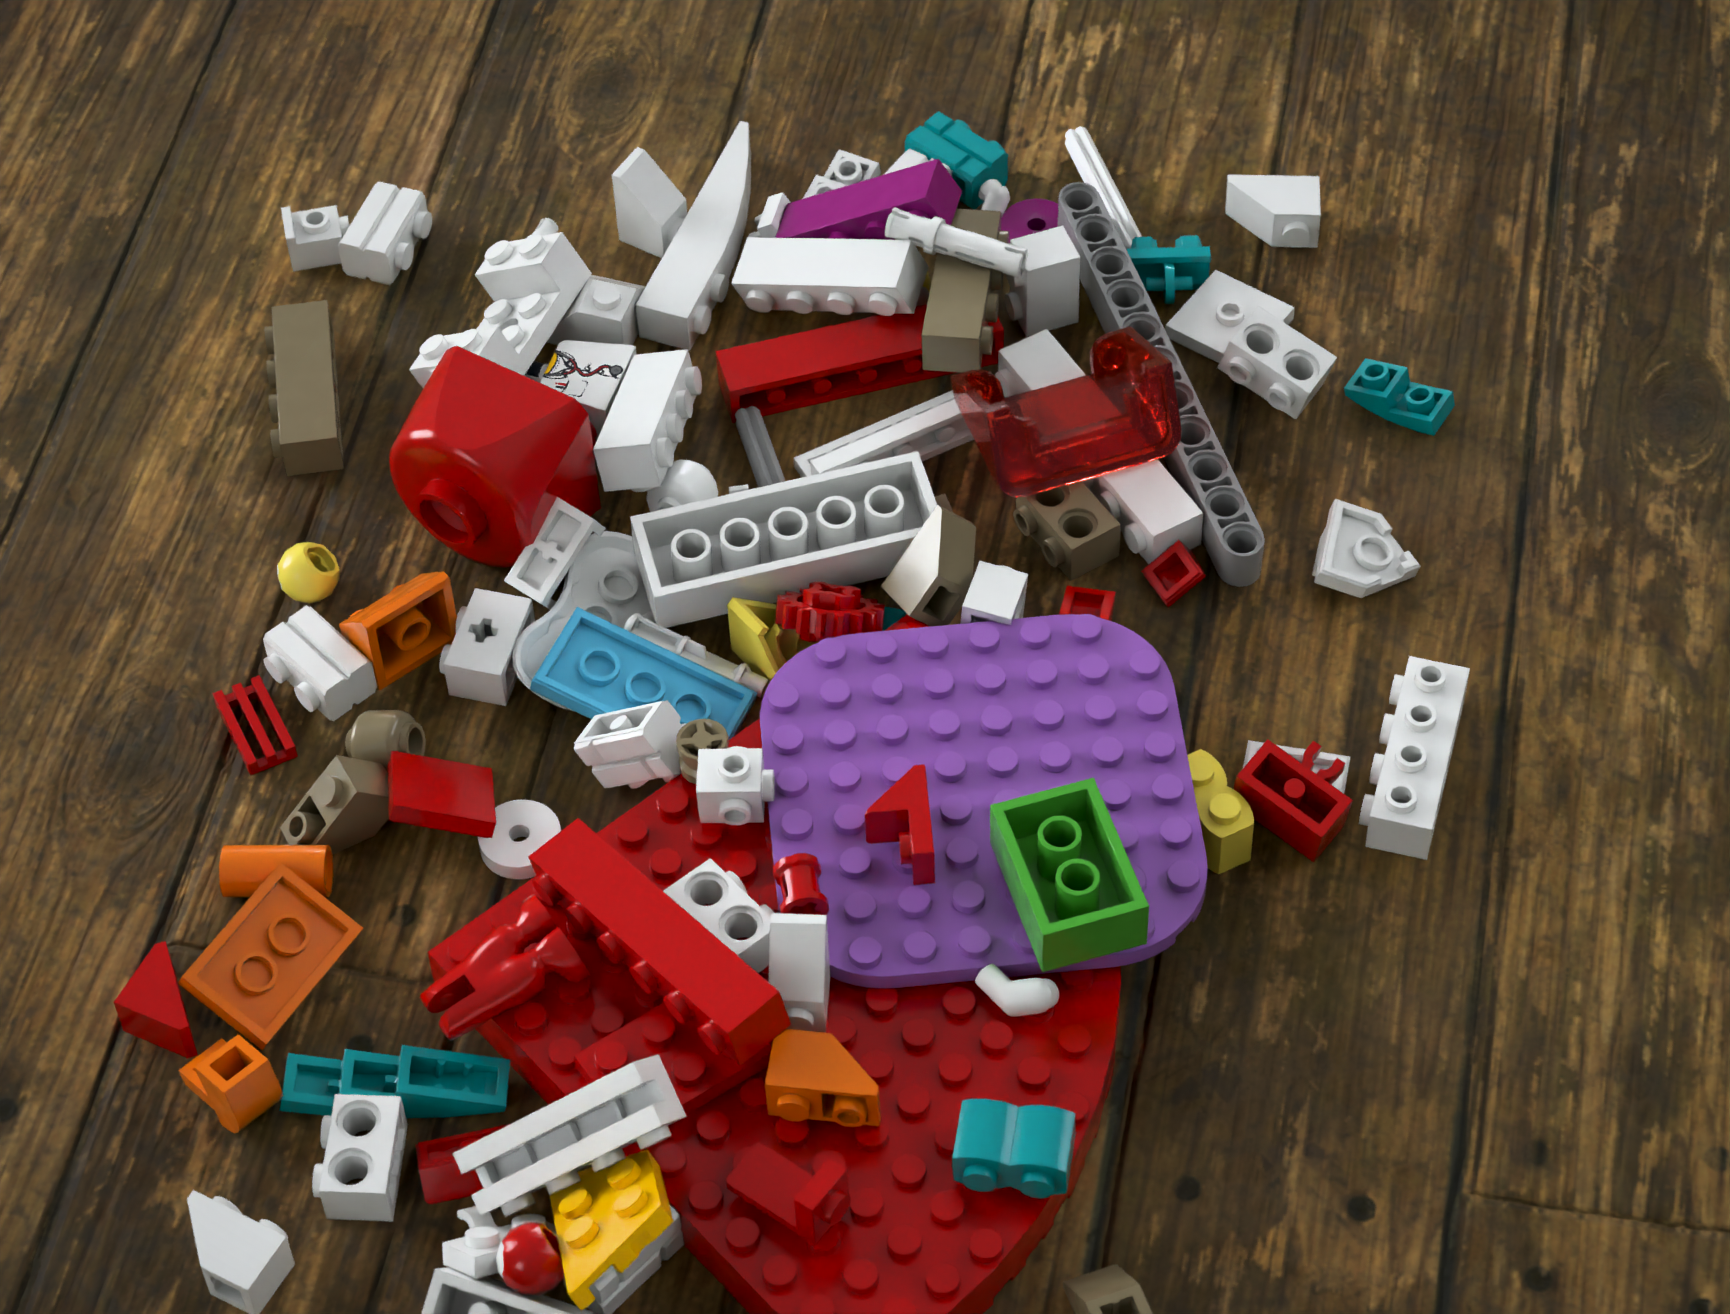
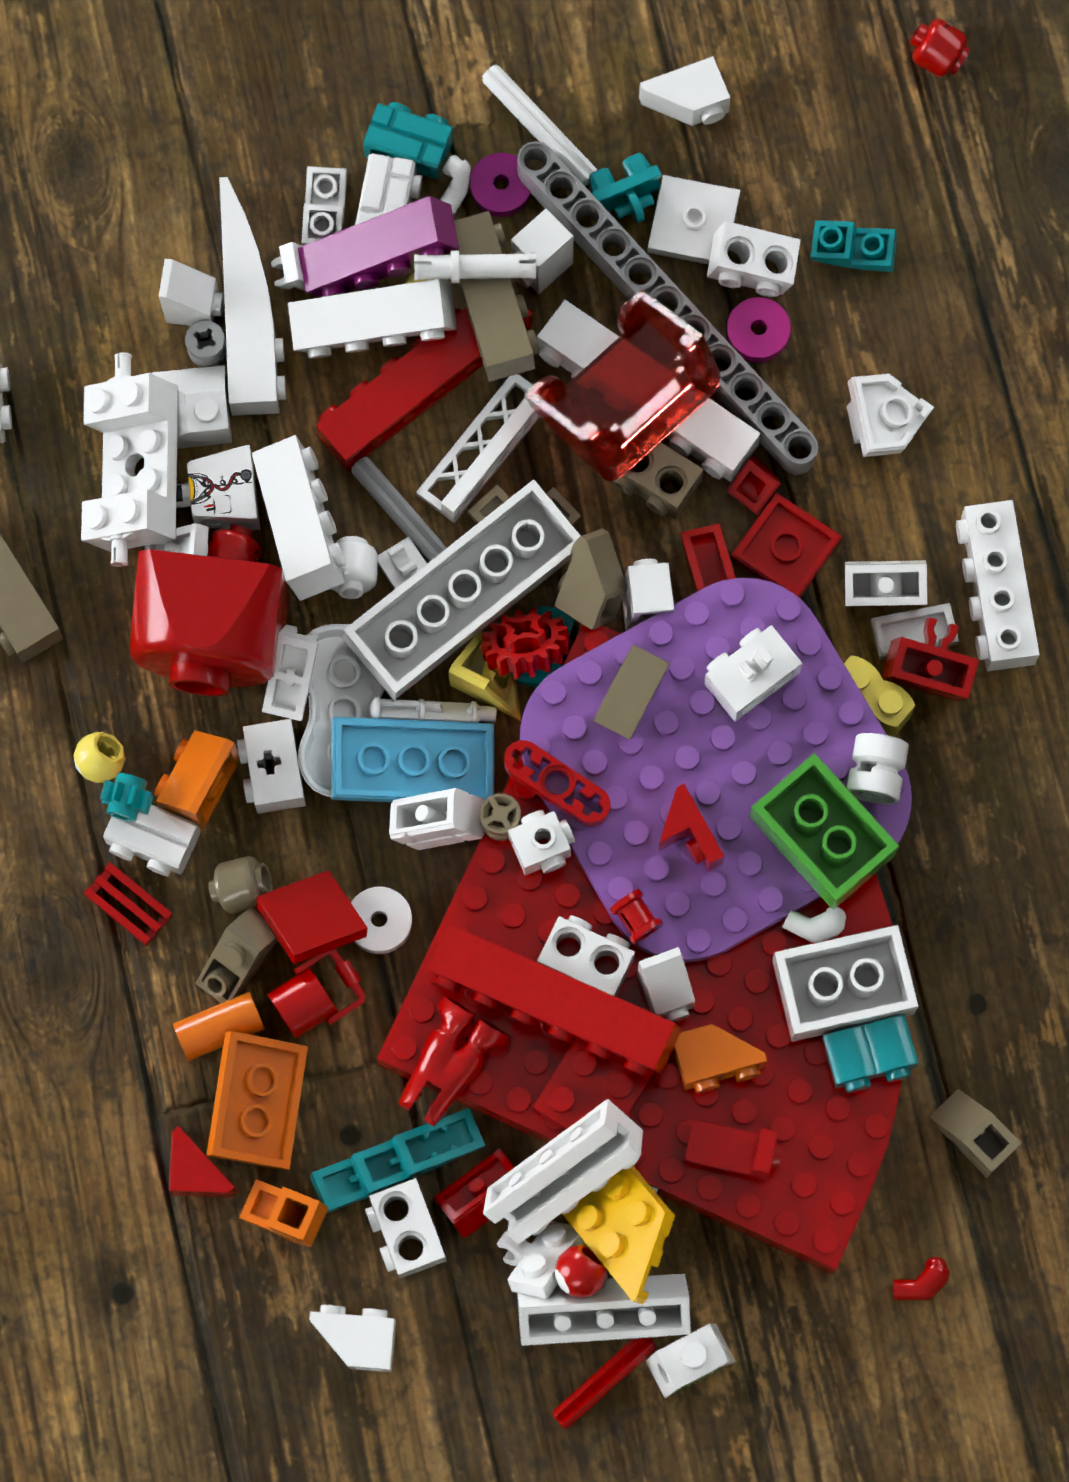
camera: 25 degrees left, 25 degrees up
none -> teal gear [100,773,153,822]
none -> light grey wheel [185,320,227,367]
none -> red piece [267,949,366,1039]
none -> red beam [504,740,611,827]
none -> dark tan slope [593,644,671,740]
none -> white brick [704,625,802,722]
none -> dark pink piece [726,297,791,363]
none -> red tile [730,492,843,598]
none -> white brick [772,925,918,1042]
none -> white brick [845,560,927,606]
none -> white wheel [847,733,909,805]
none -> red head [909,18,970,78]

